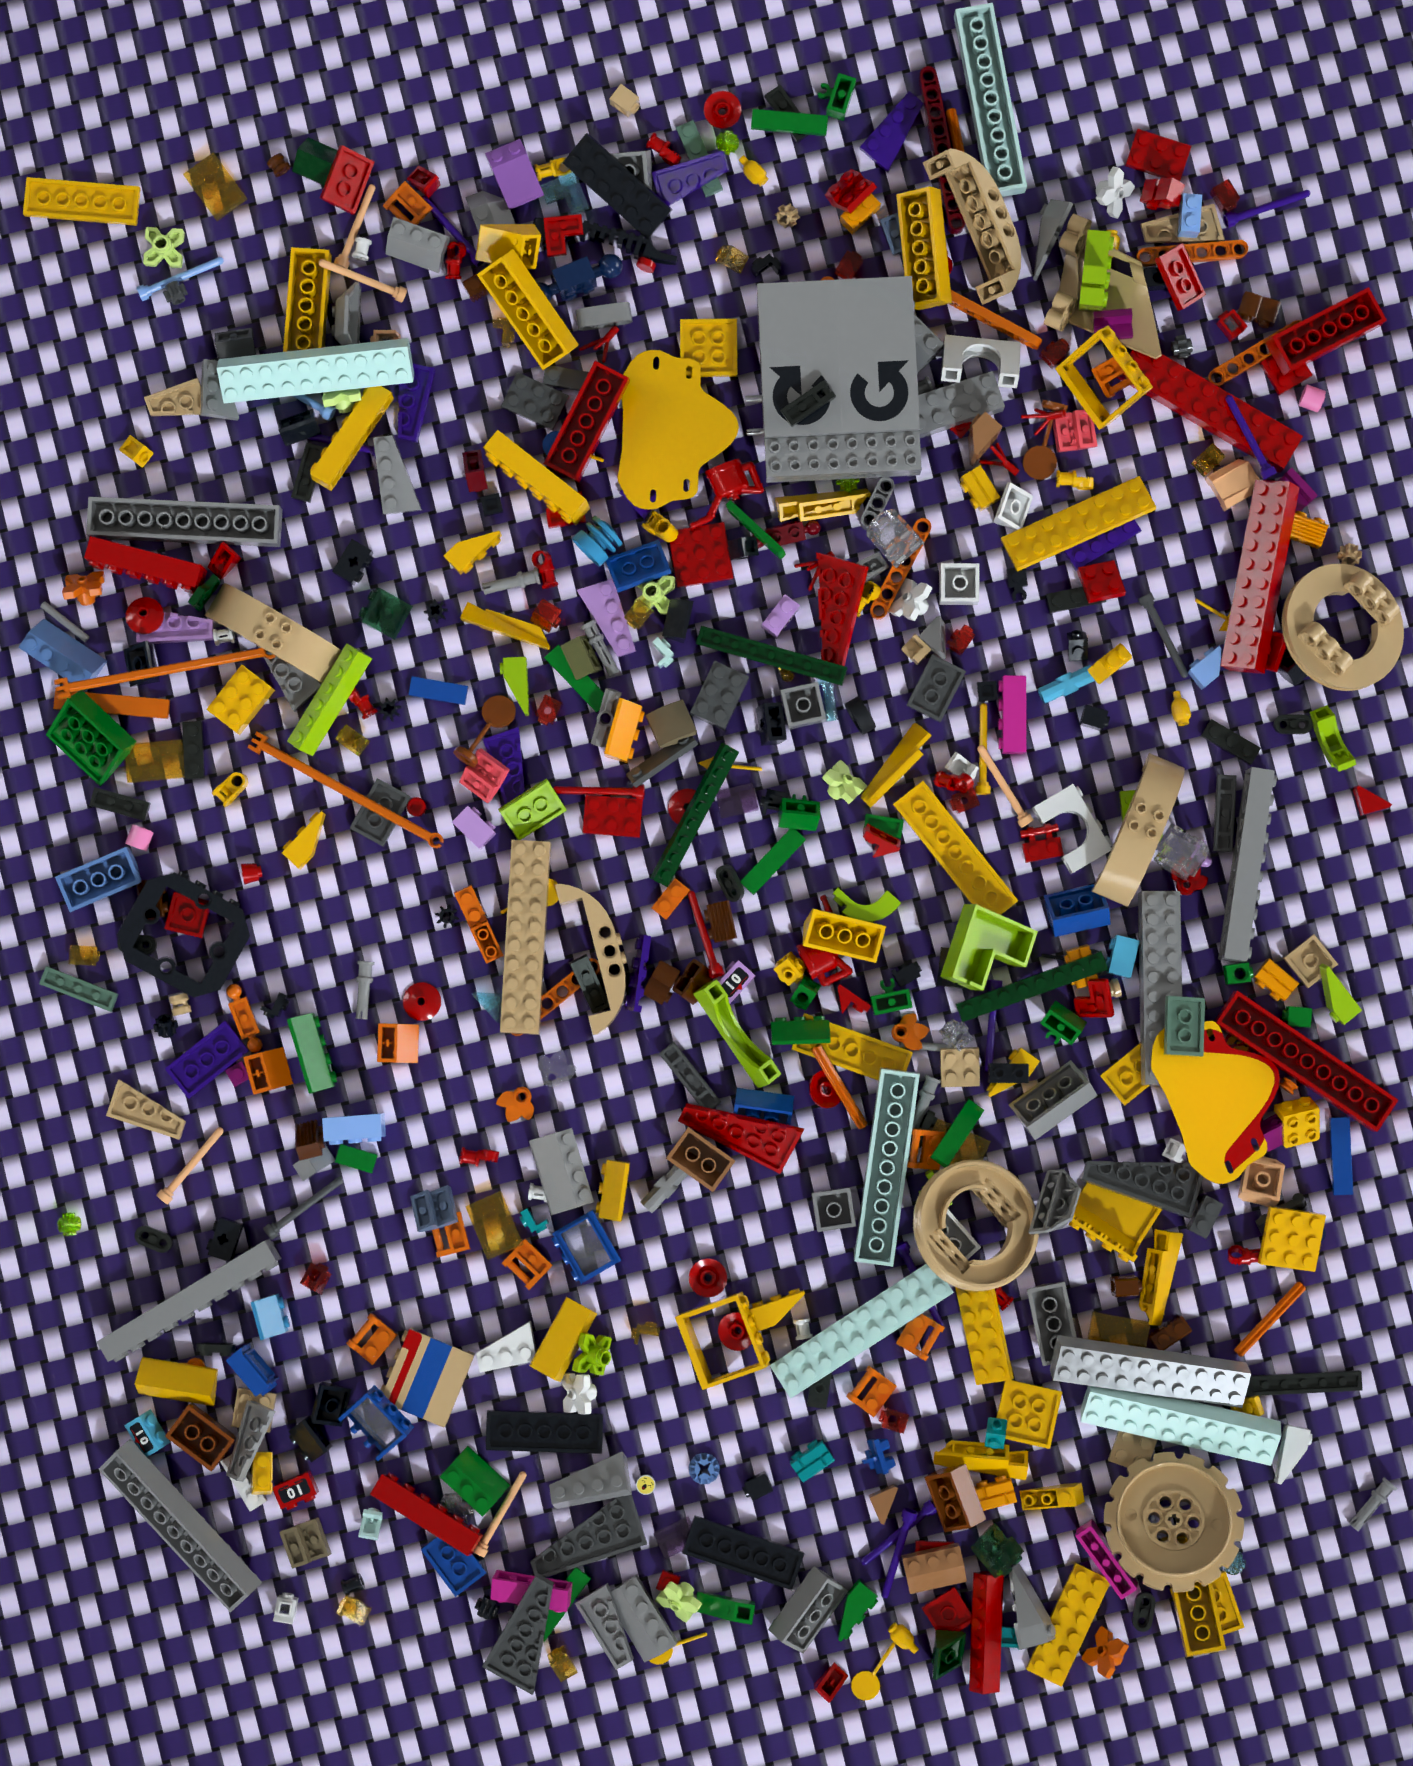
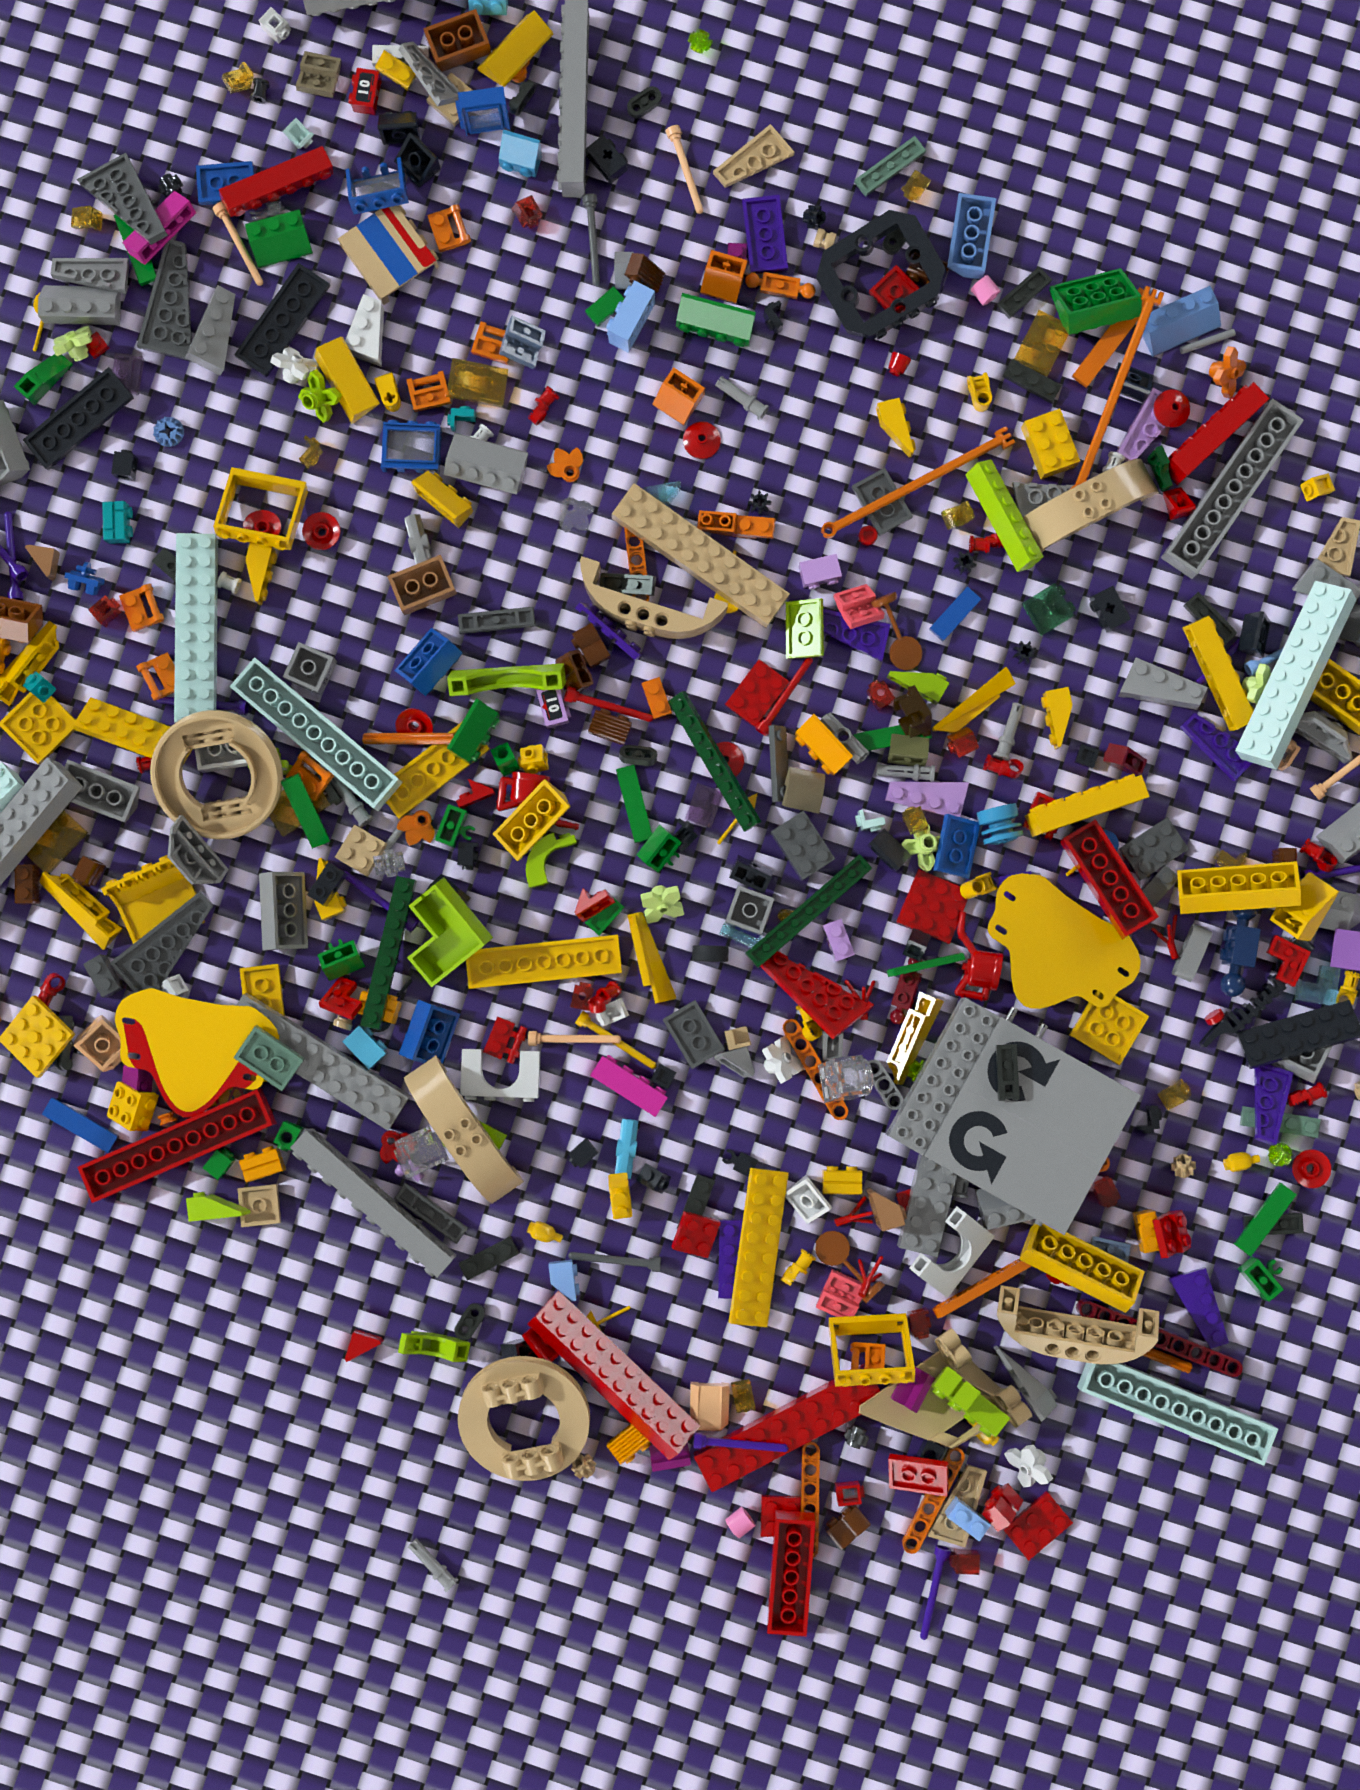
camera: 115 degrees right, 0 degrees up
light yellow tile [636,1474,656,1495] -> none
red wing [678,1103,804,1174] -> none
white brick [939,563,979,605] -> none
clear red brick [946,624,975,656] -> none
none -> yellow piece [374,372,401,412]
none -> dark brown panel [893,685,932,738]

